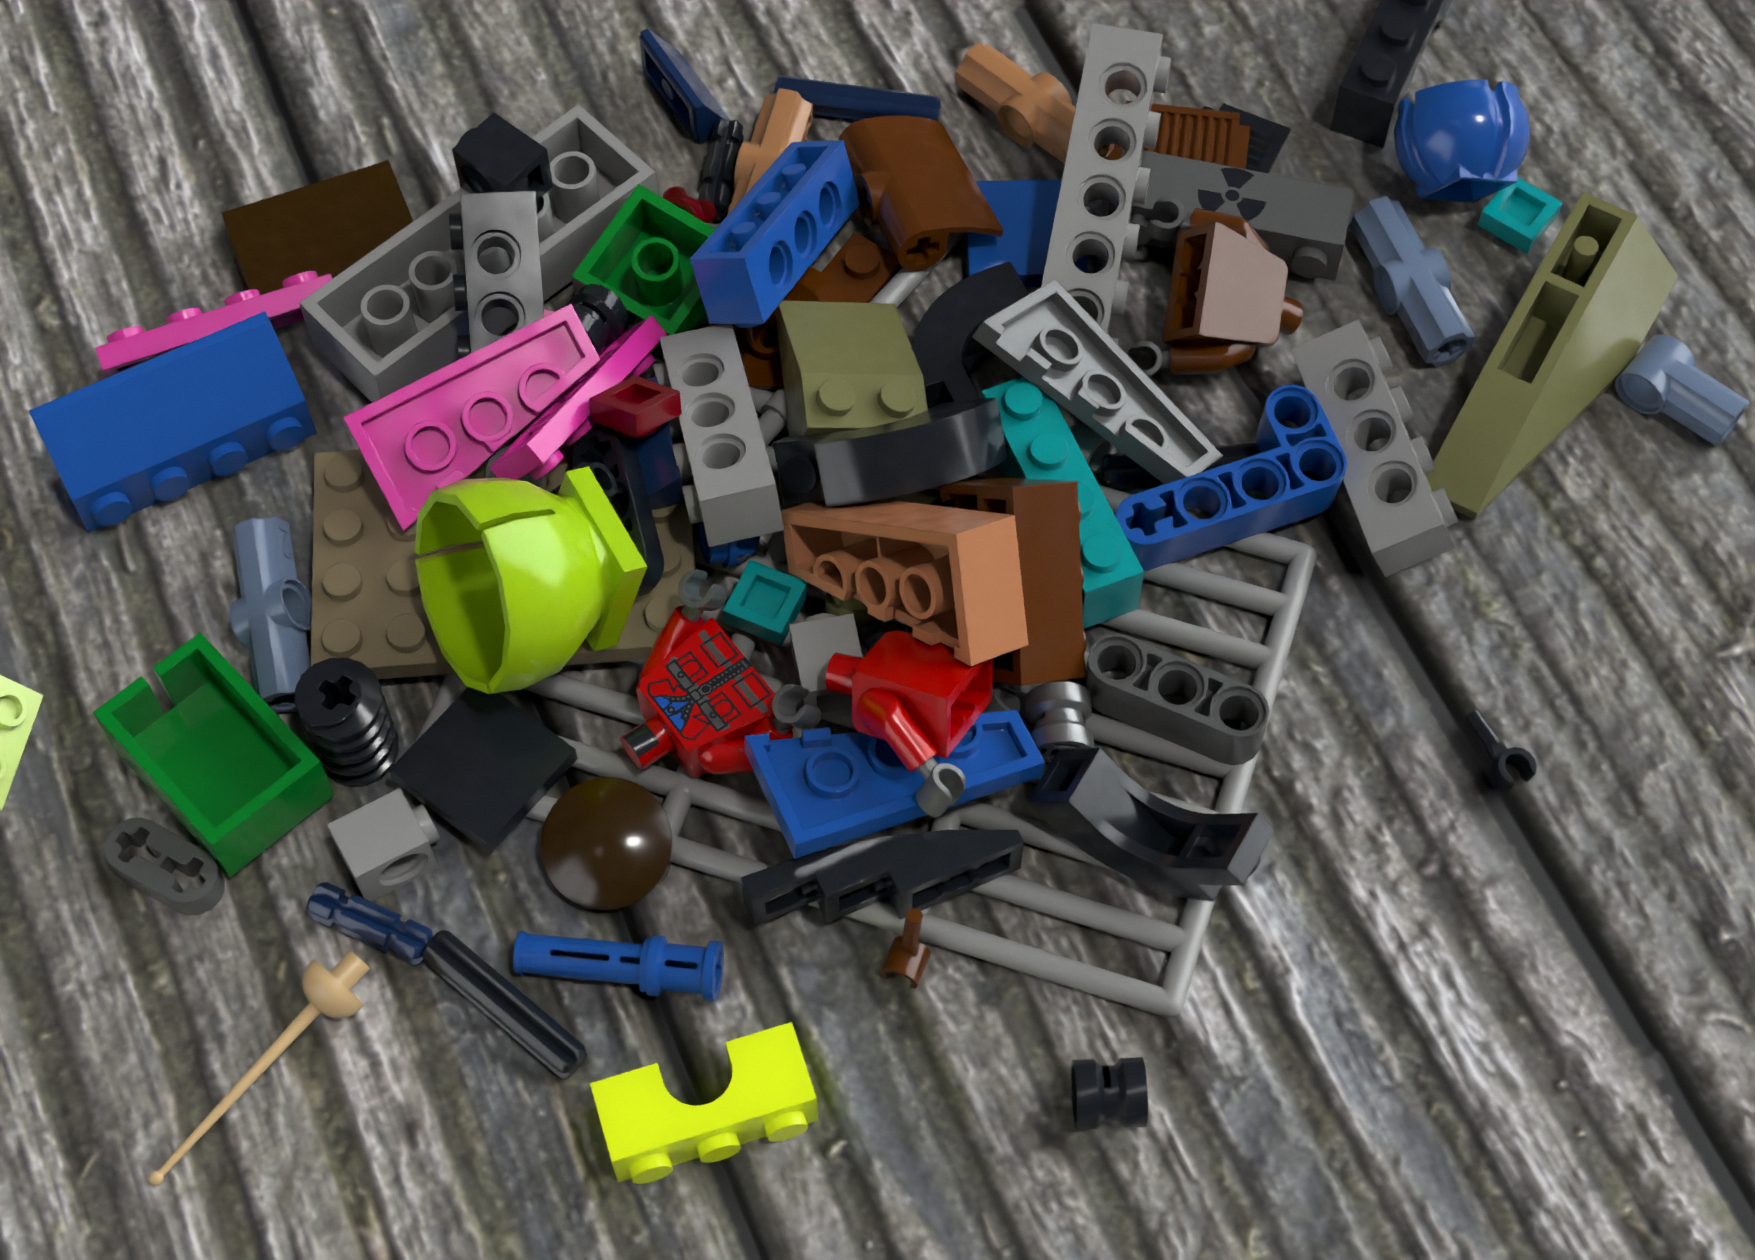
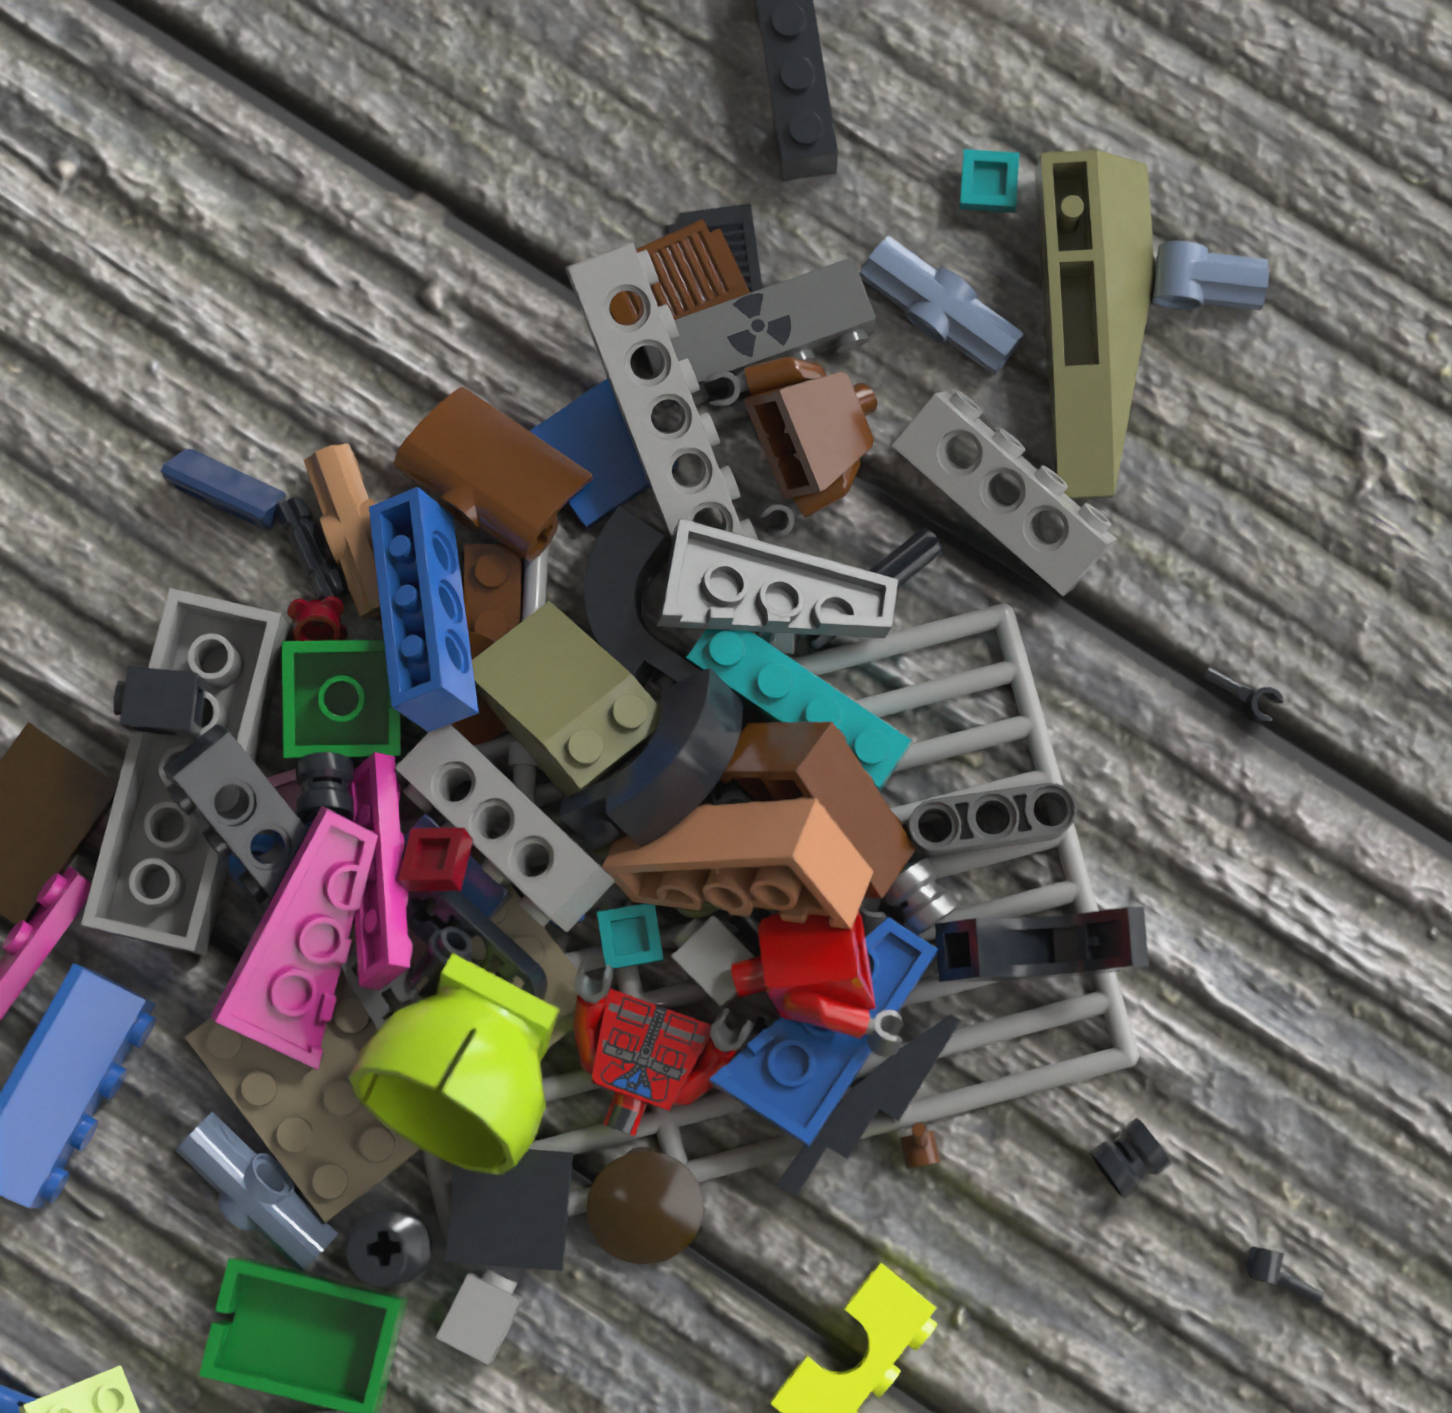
camera: 30 degrees left, 20 degrees up
dark blue axle [306,882,433,965] -> none
black axle [422,930,587,1079] -> none
blue pin [513,931,724,1002] -> none
dark blue axle [773,76,941,121] -> none
medium nougat piece [955,42,1114,164] -> none
blue beam [1115,384,1347,571] -> none
blue piece [1393,79,1530,203] -> none

